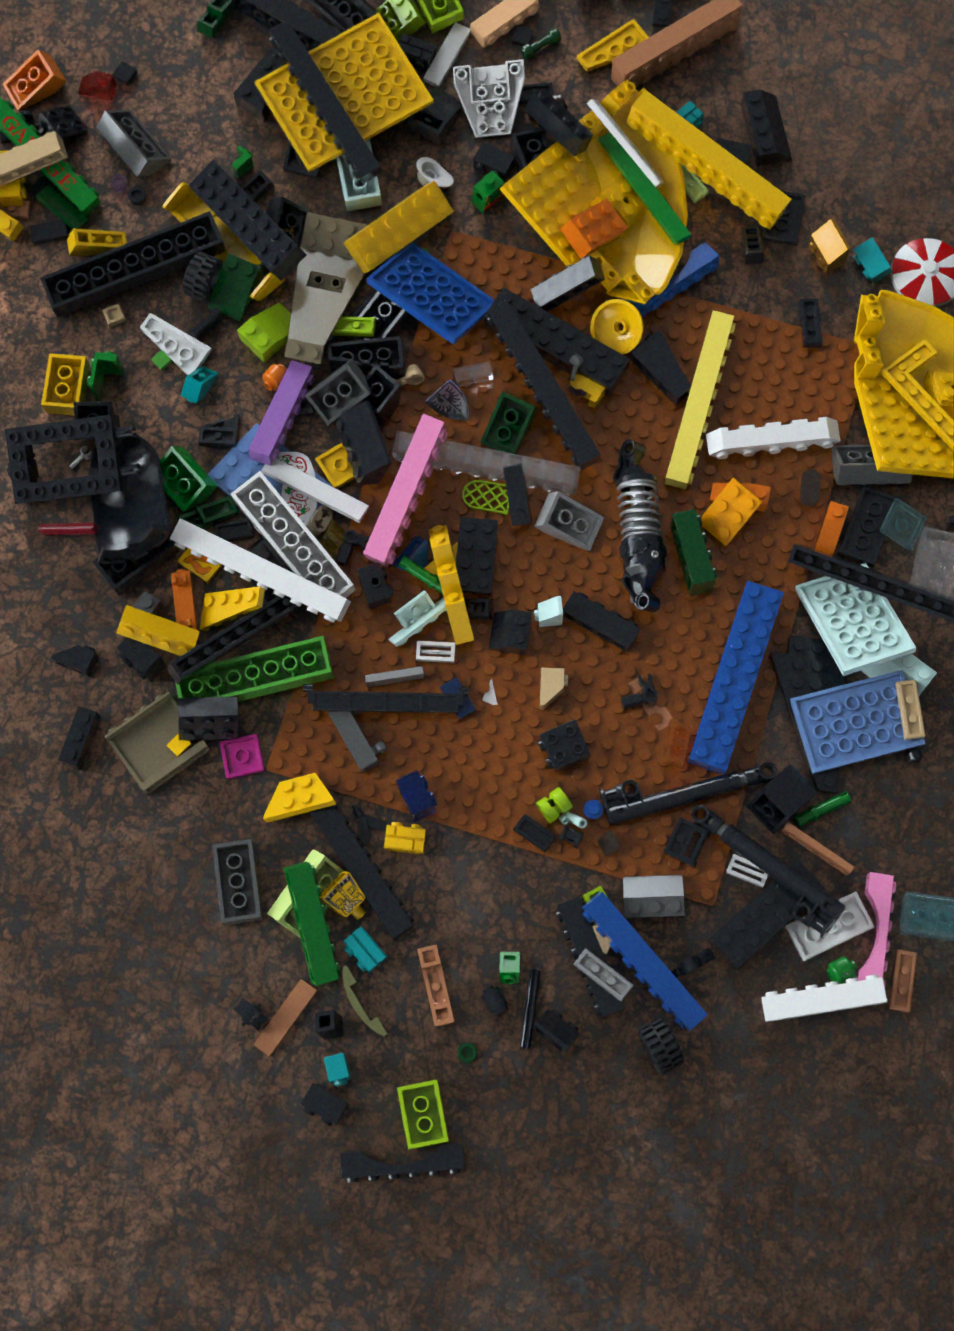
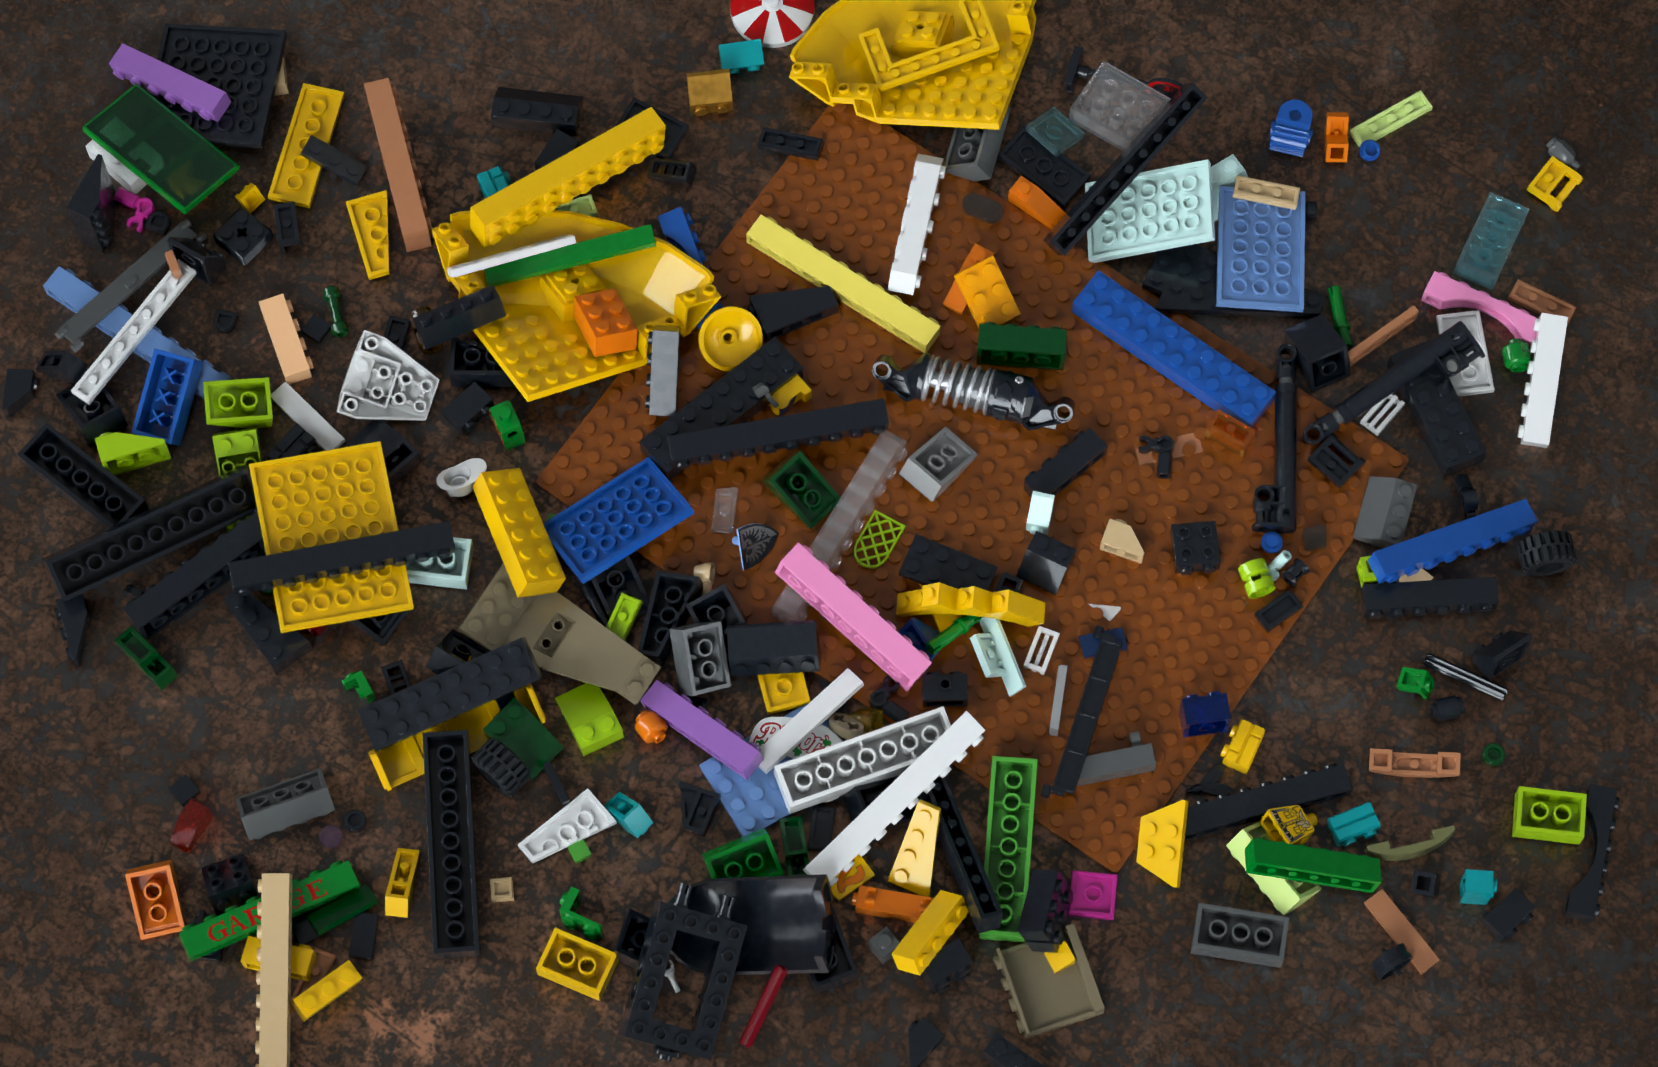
camera: 75 degrees left, 5 degrees down
black slope [503,463,532,526] -> none
light grey tile [573,948,634,1002] -> none

